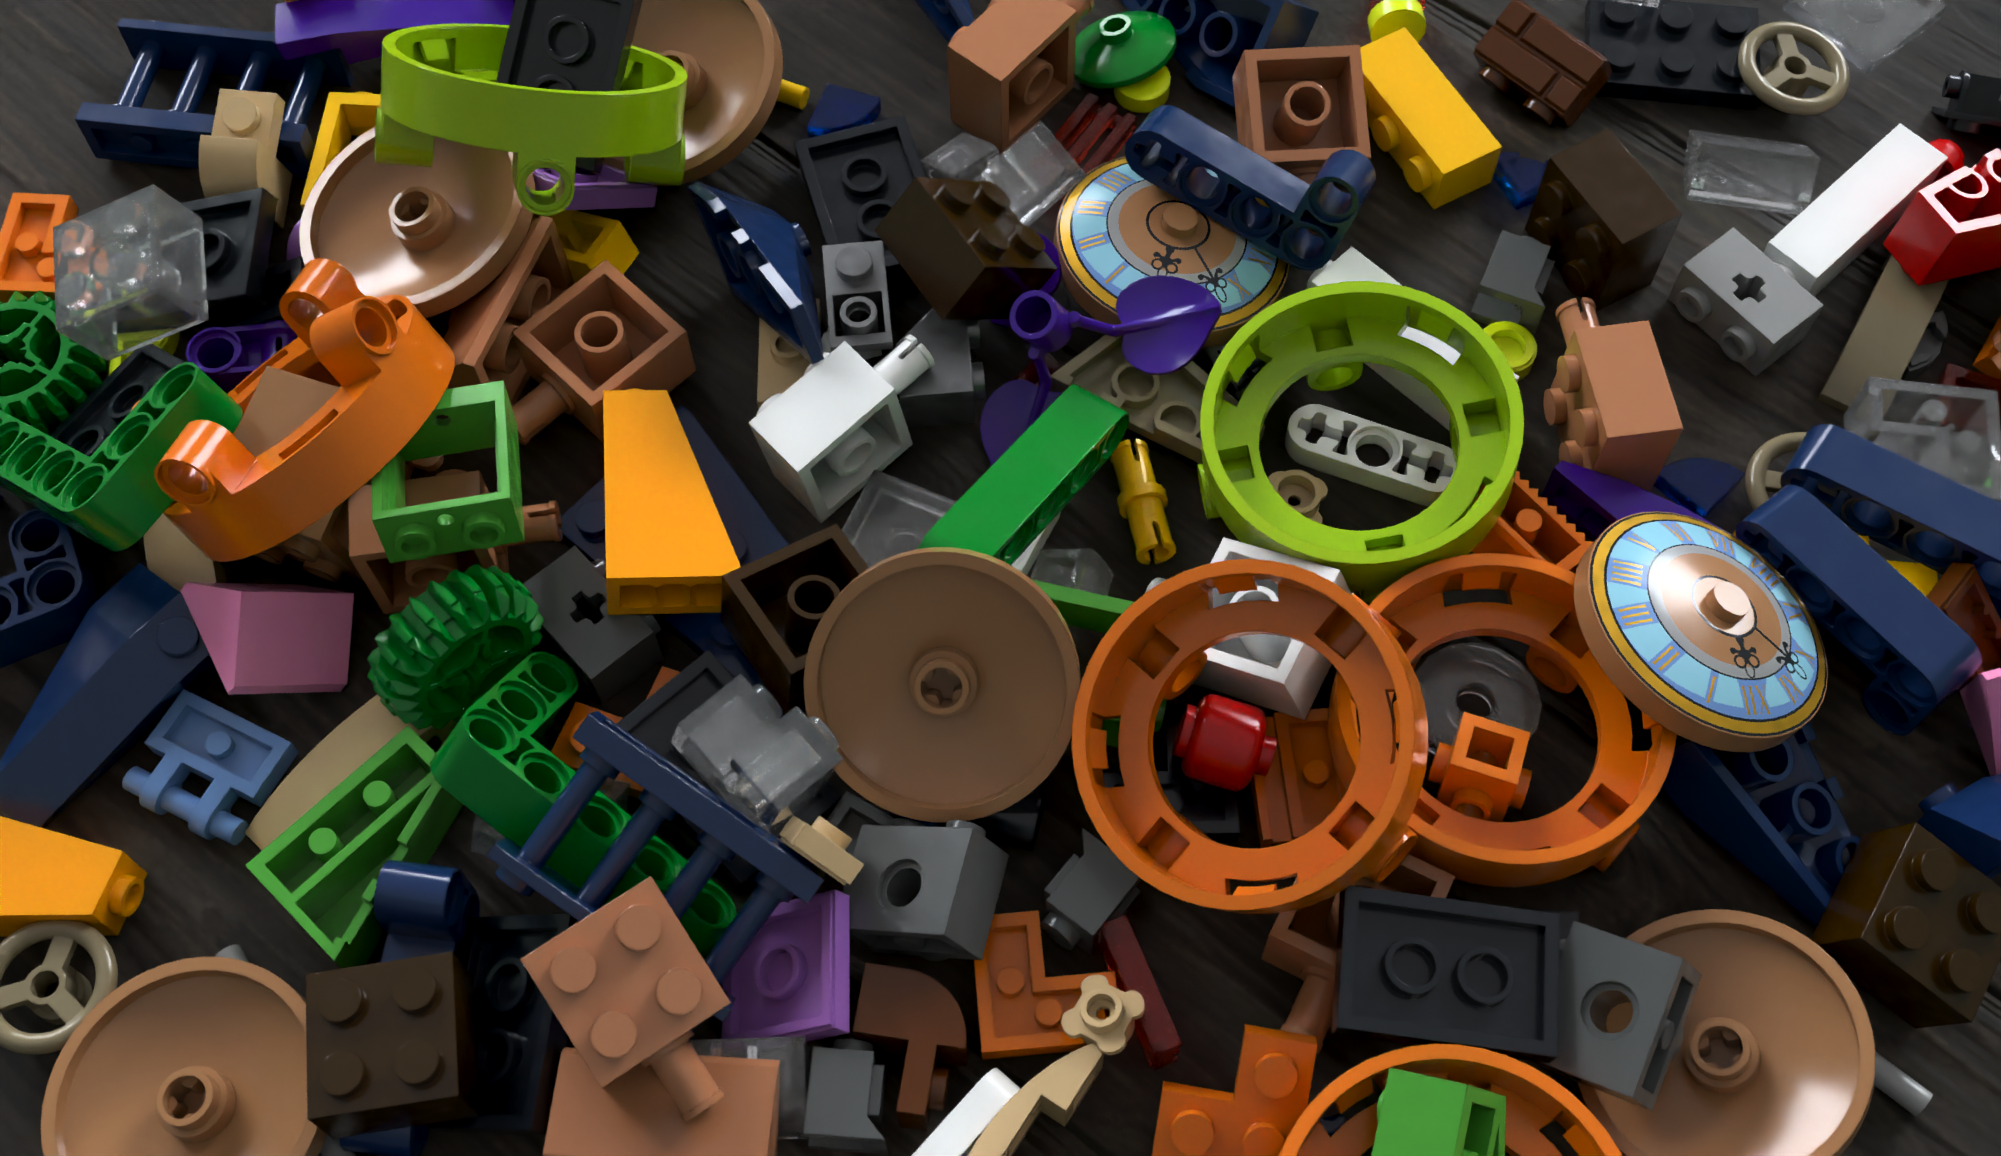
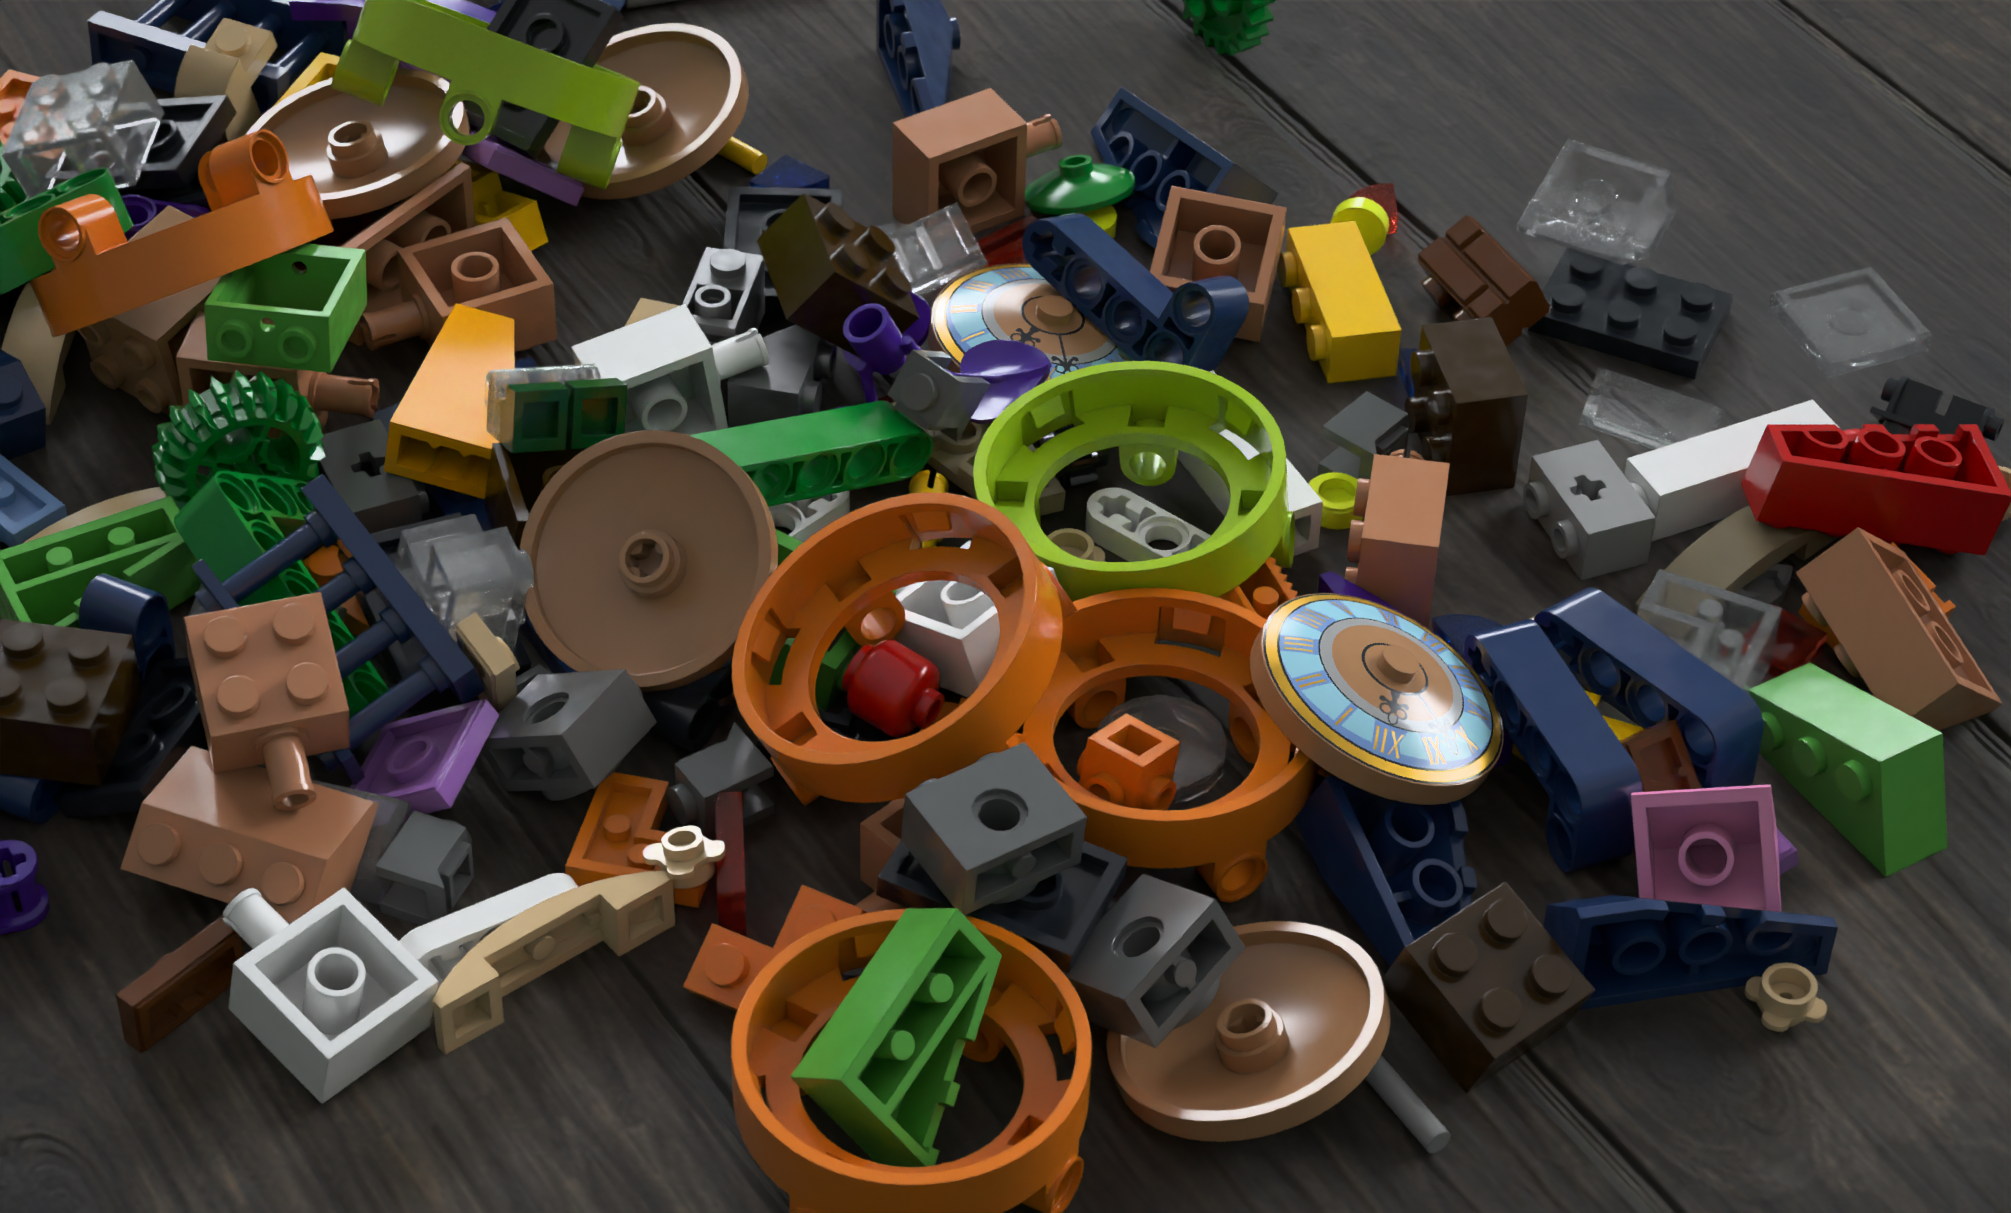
camera: 15 degrees right, 20 degrees down
bright pink slope [180,582,354,695] -> none
dark blue wedge [688,182,824,364] -> none
reddish brown brick [853,962,968,1131] -> none
dark tan piece [1738,21,1850,116] -> none
none -> dark green hips [484,364,628,453]
none -> dark grey window [887,350,990,442]
none -> dark grey brick [901,742,1087,915]

